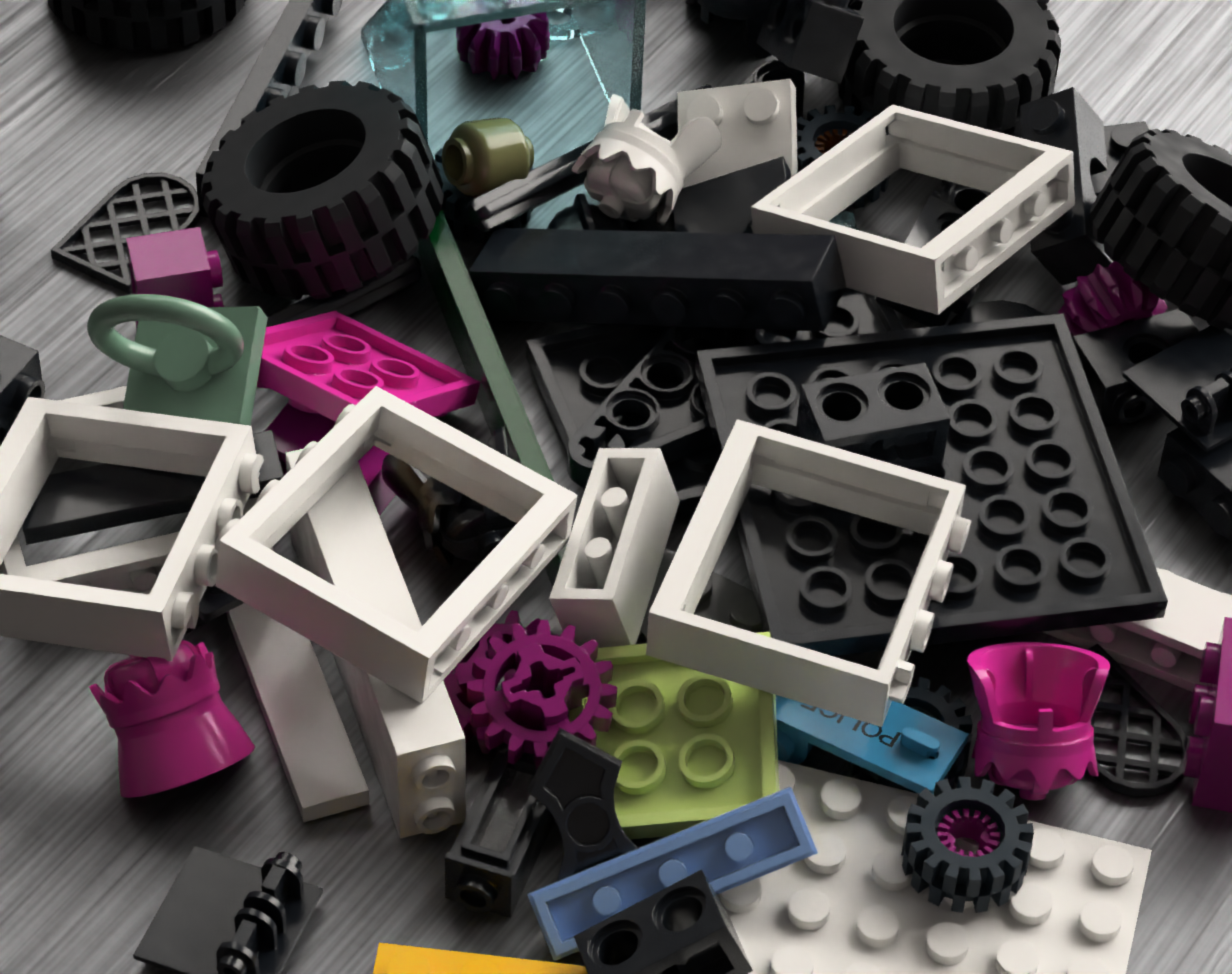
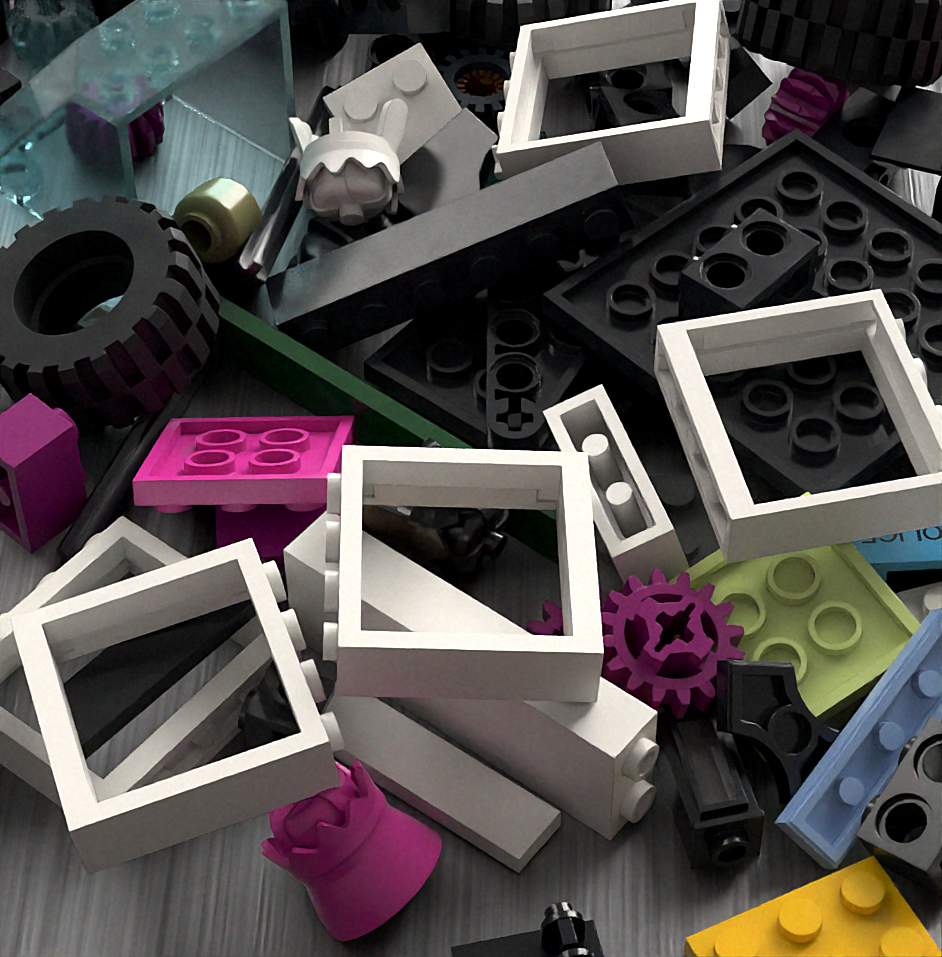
camera: 30 degrees left, 0 degrees up
sand green tile [87,294,268,426] -> none

